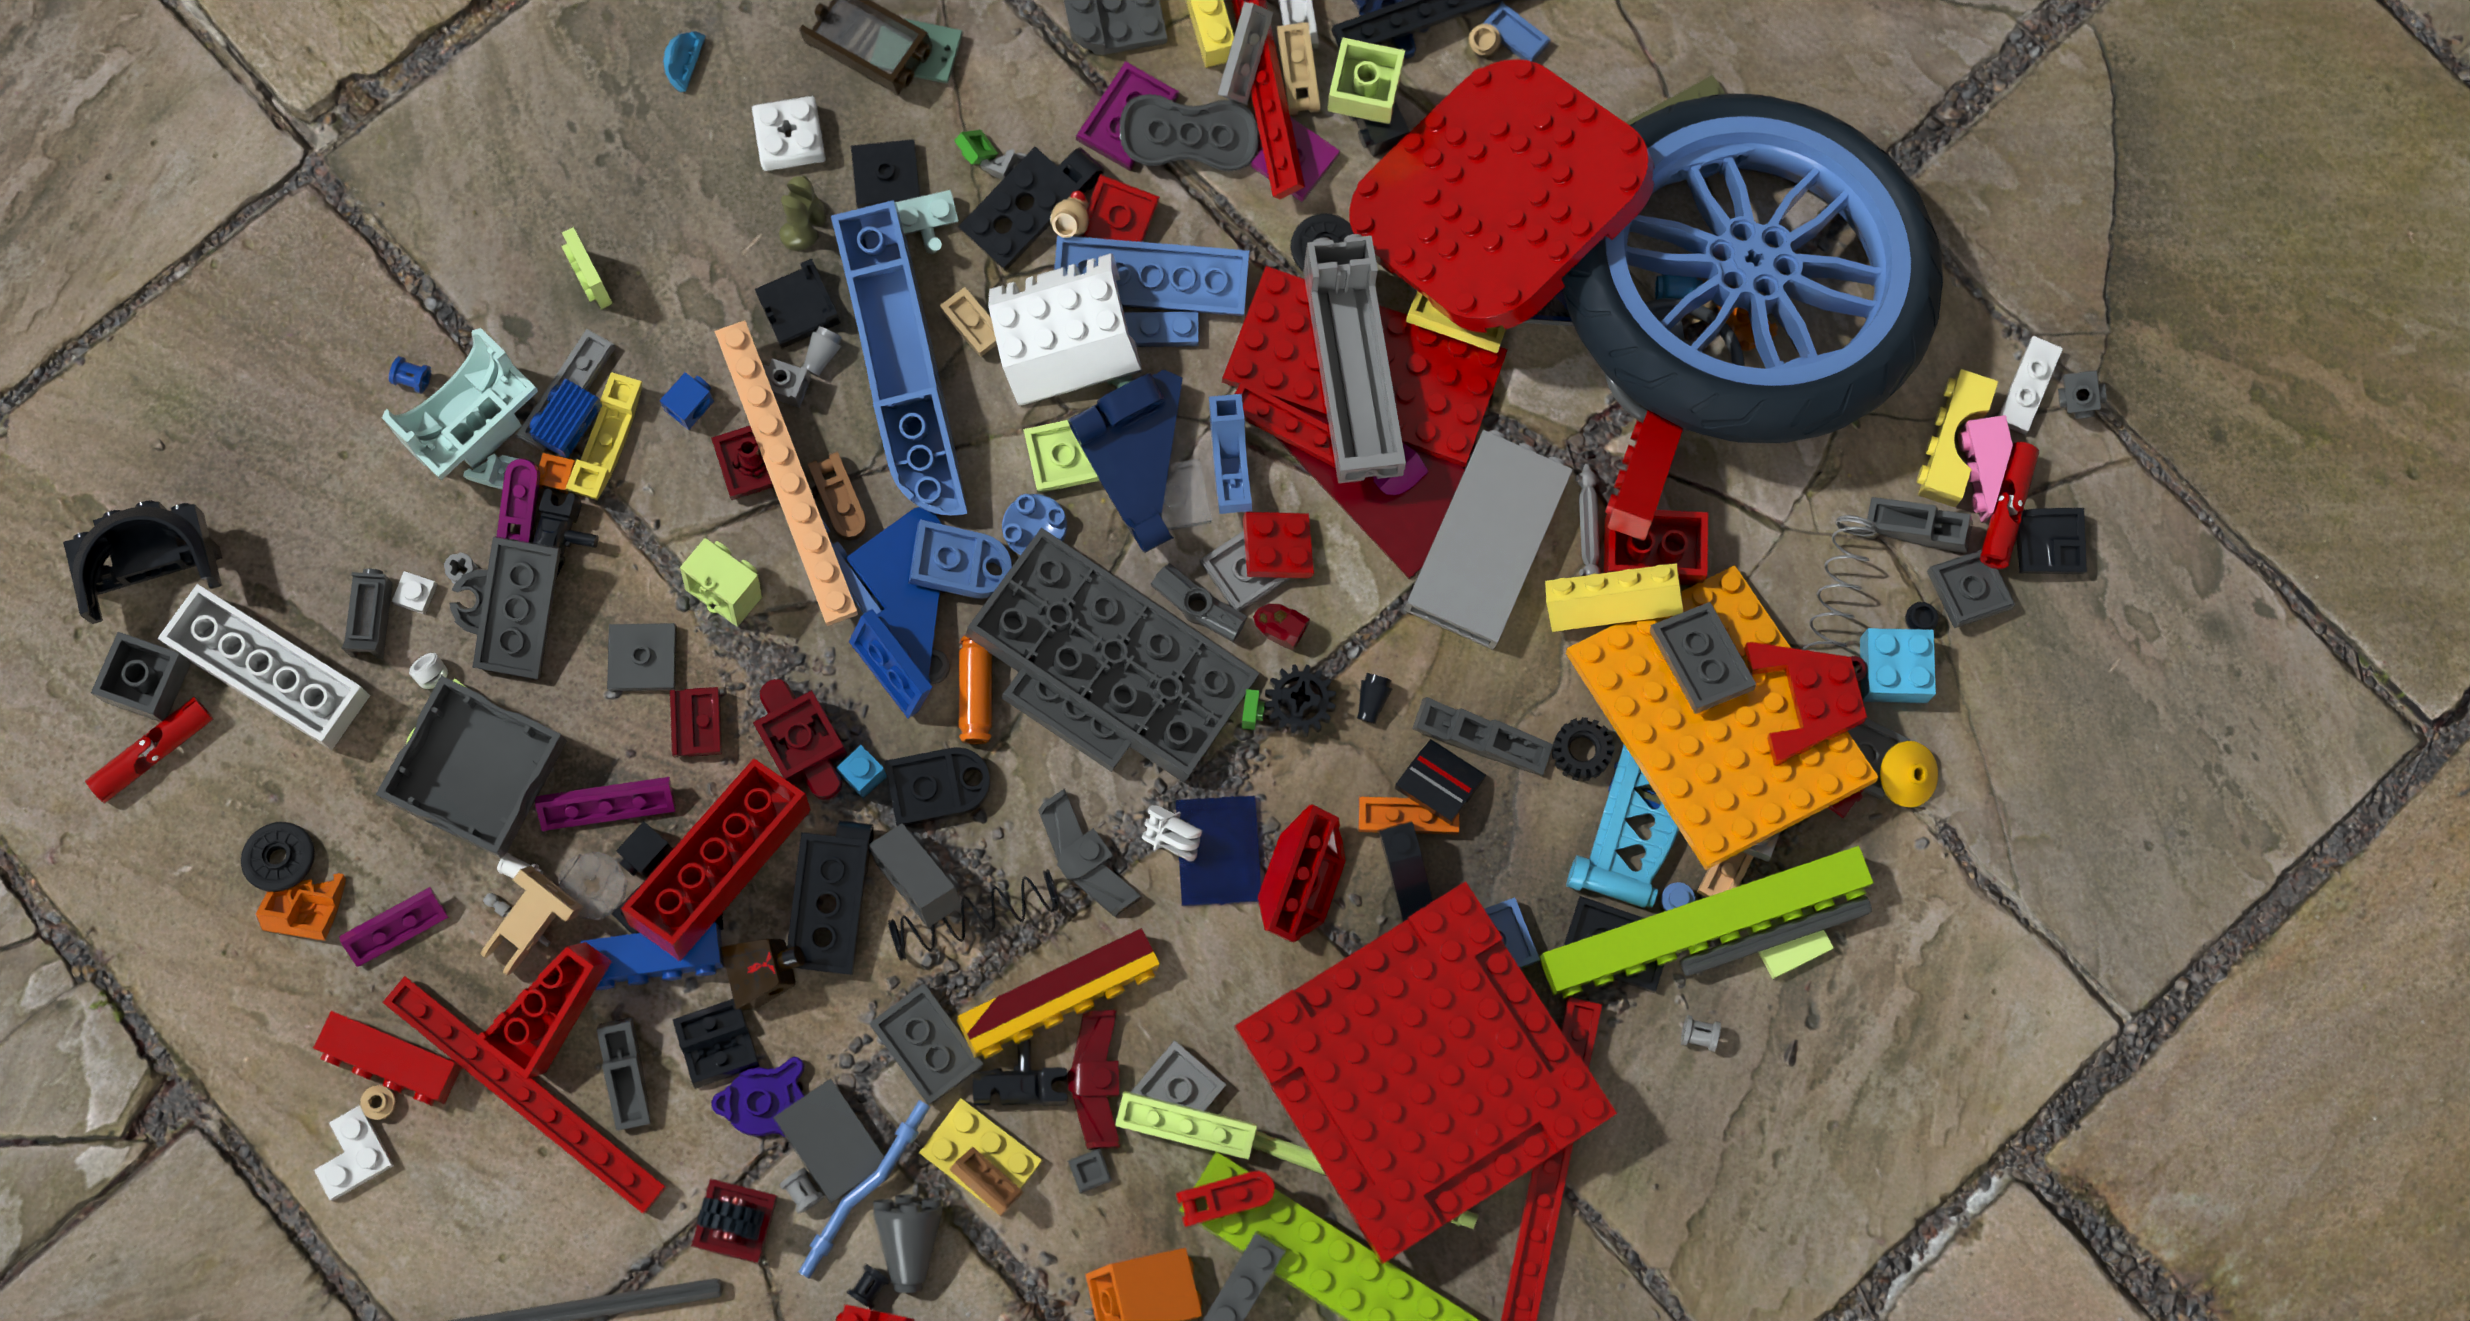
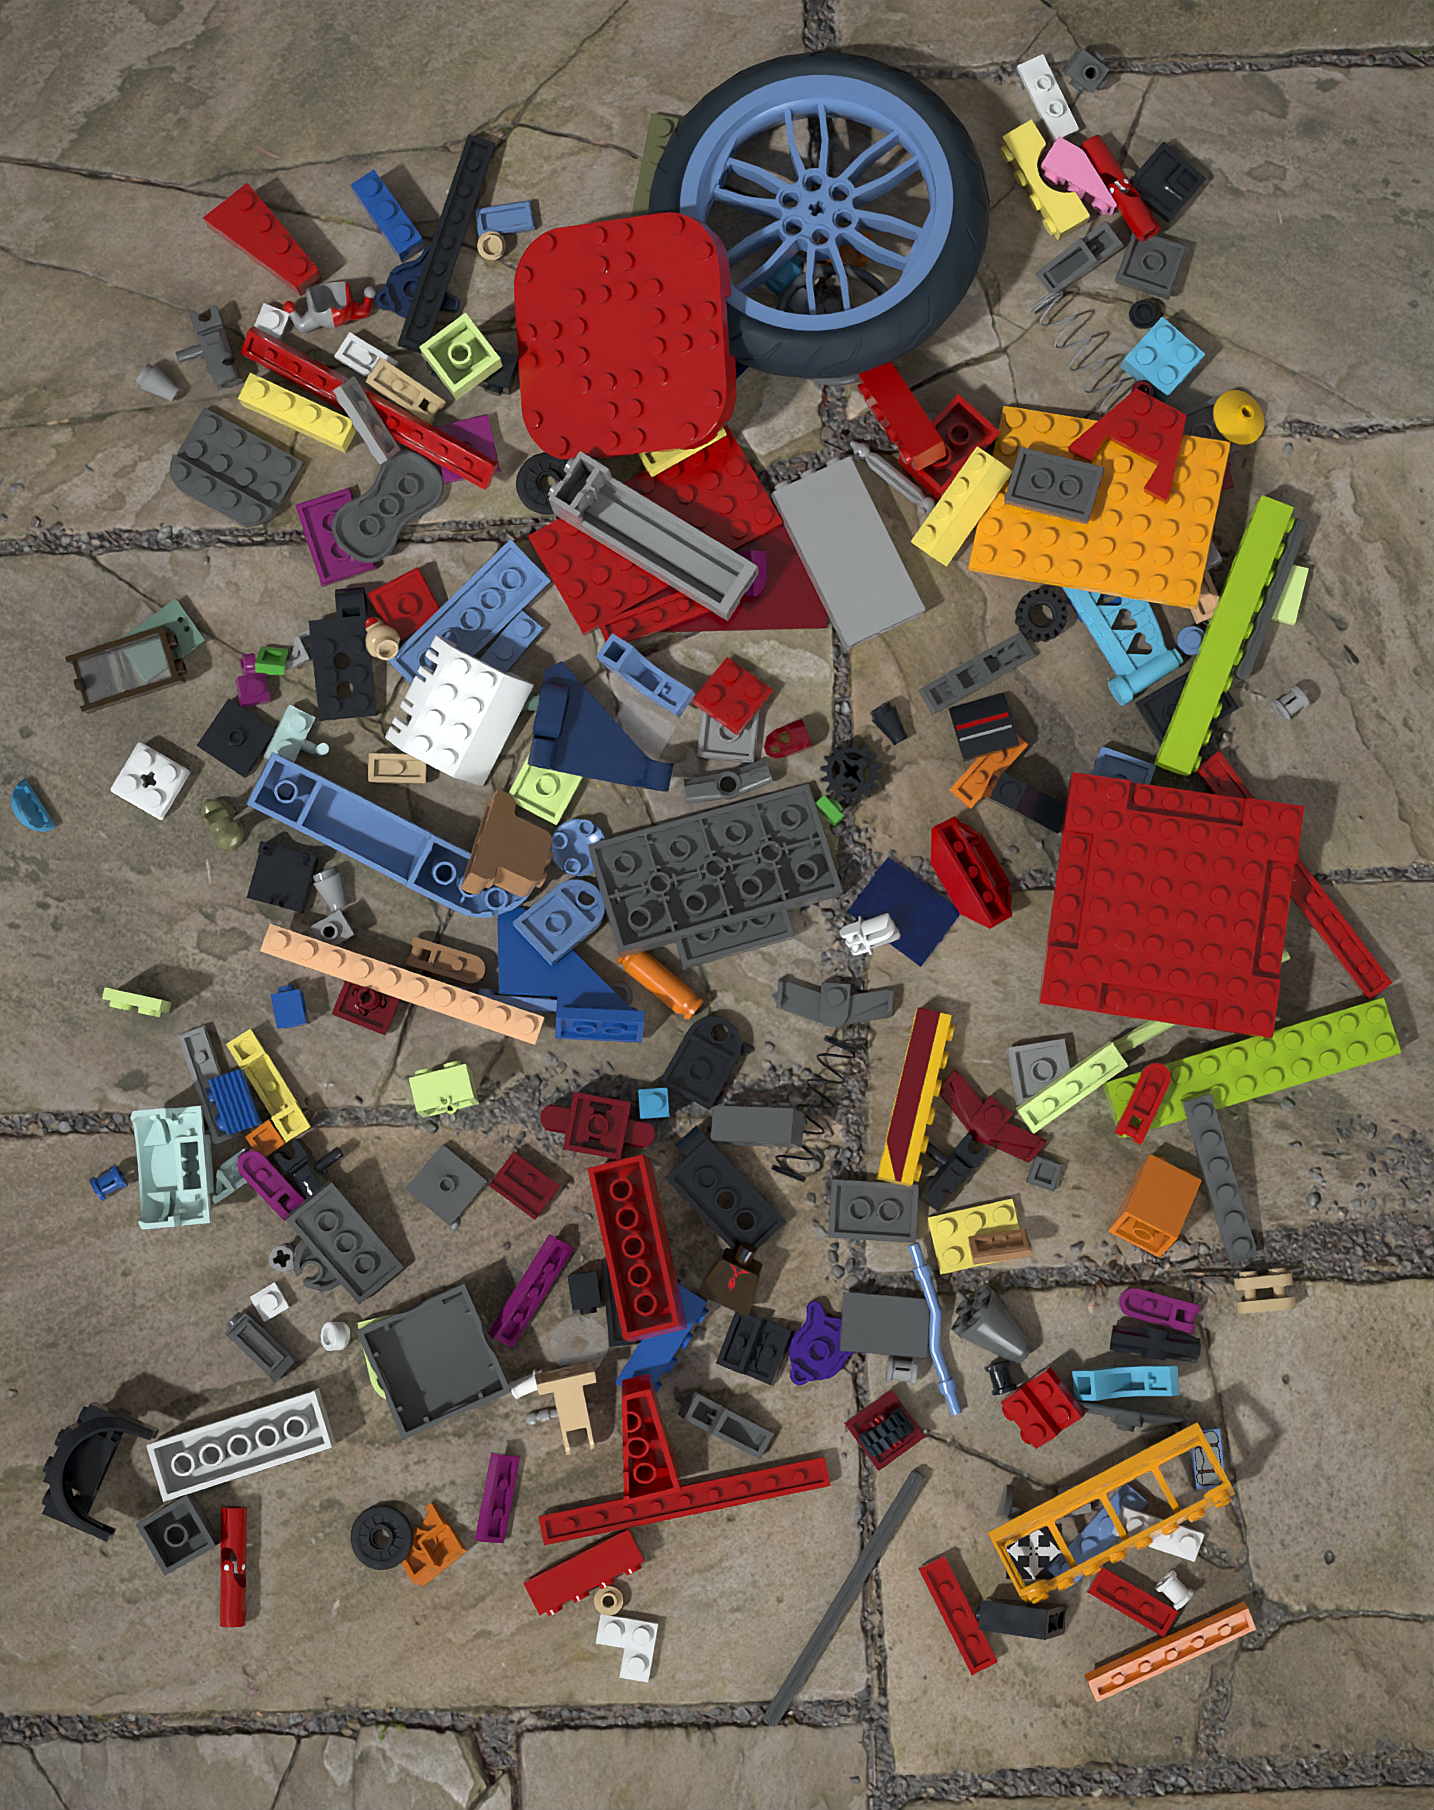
camera: 45 degrees left, 10 degrees up
none -> magenta plate [235,653,271,707]
none -> medium nougat brick [460,788,553,897]

